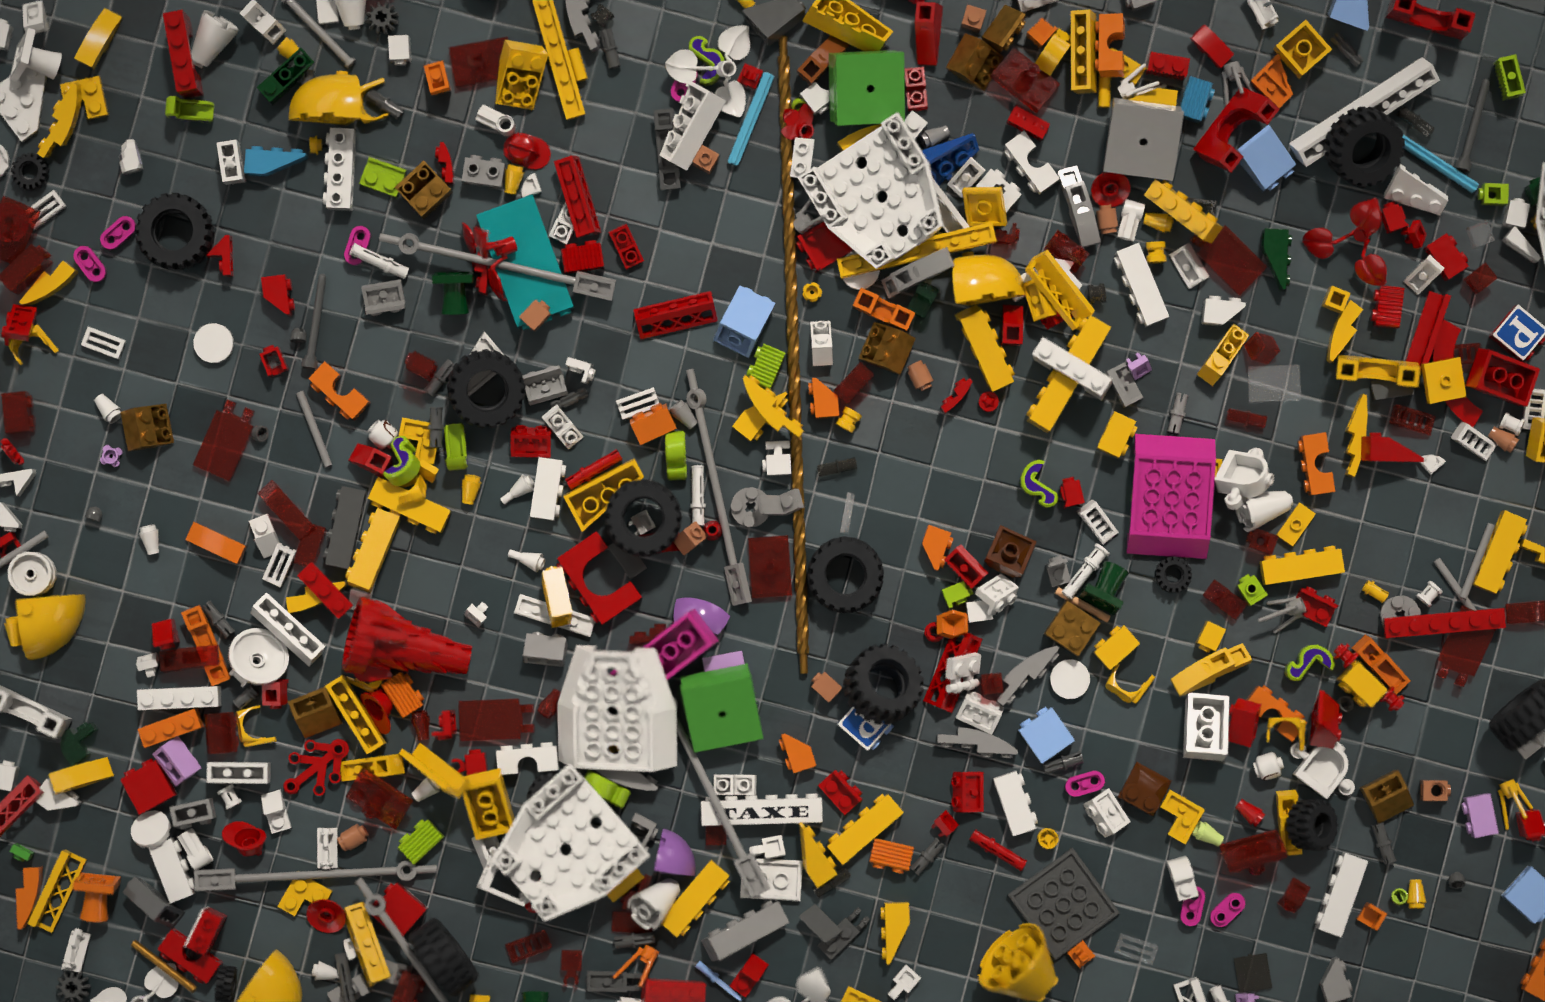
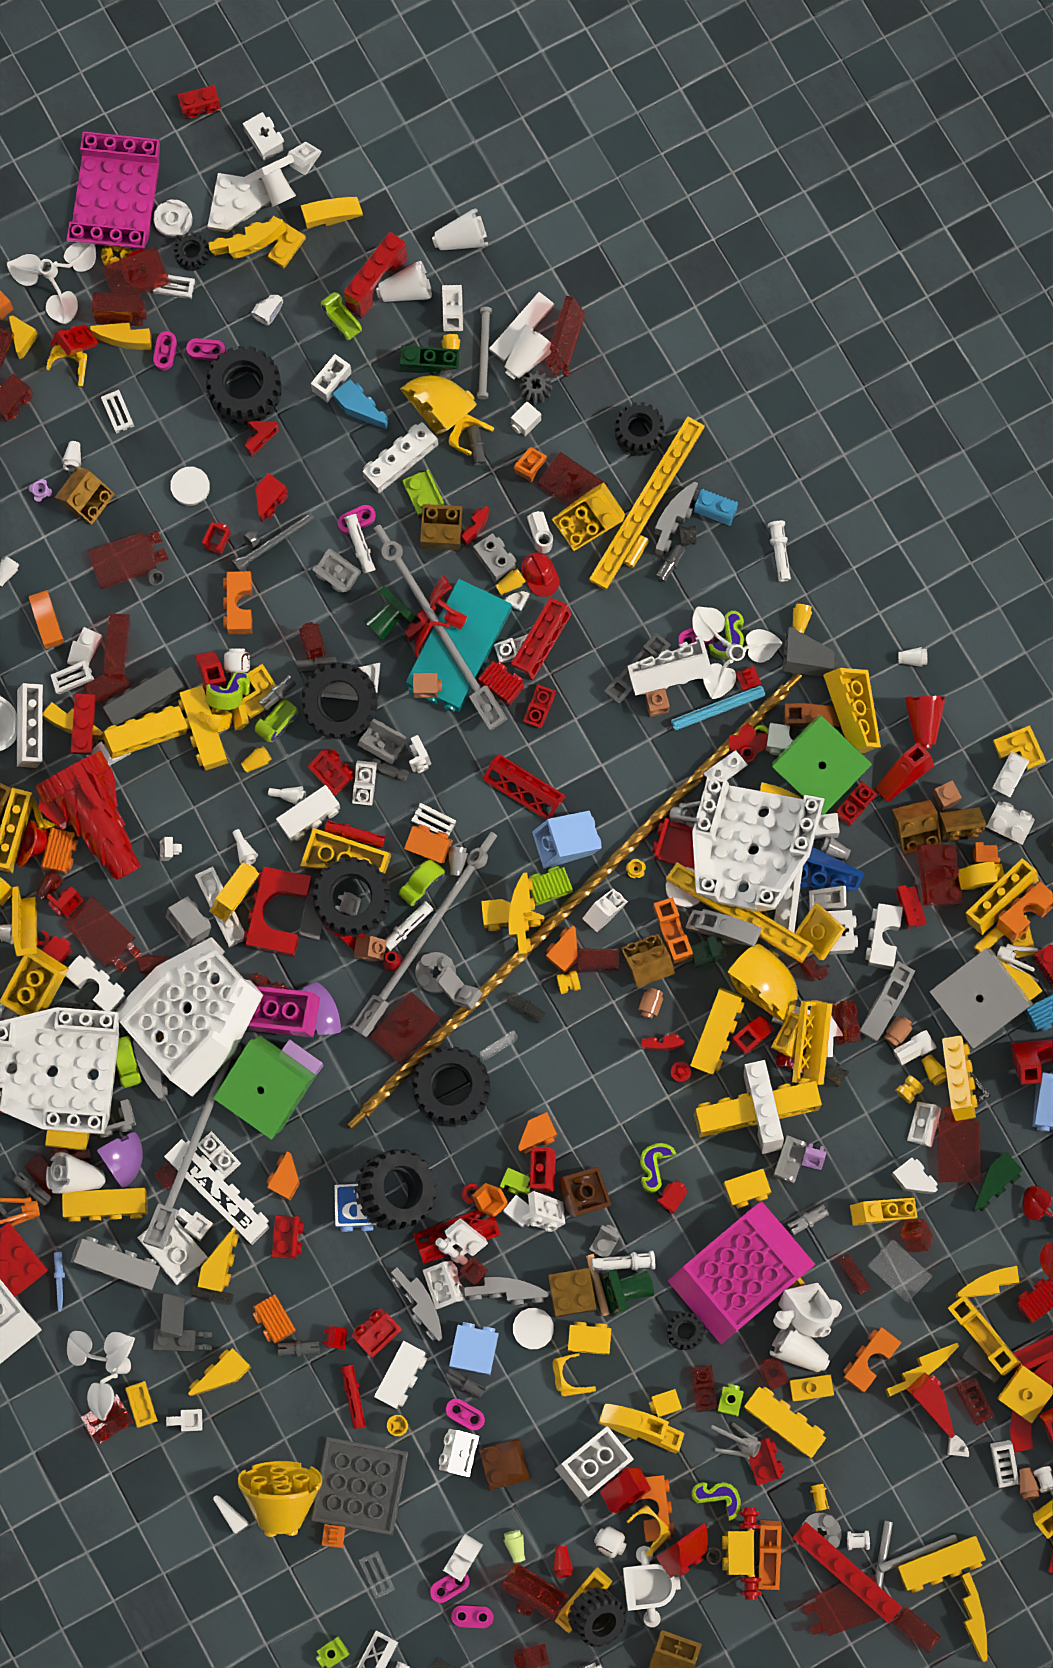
camera: 45 degrees right, 10 degrees down
light grey bar [296,391,332,468] -> none
yellow plate [309,135,322,155] -> none
red slope [729,953,769,998] -> none
white brick [762,440,791,476] -> none
nougat brick [811,671,842,702] -> none
yellow brick [827,794,904,865] -> none
white slope [1077,500,1119,545] -> none
red dish [1091,172,1131,207] -> none
white brick [1114,243,1169,327] -> none
yellow plate [1160,789,1205,844] -> none
yellow brick [1321,286,1350,314] -> none

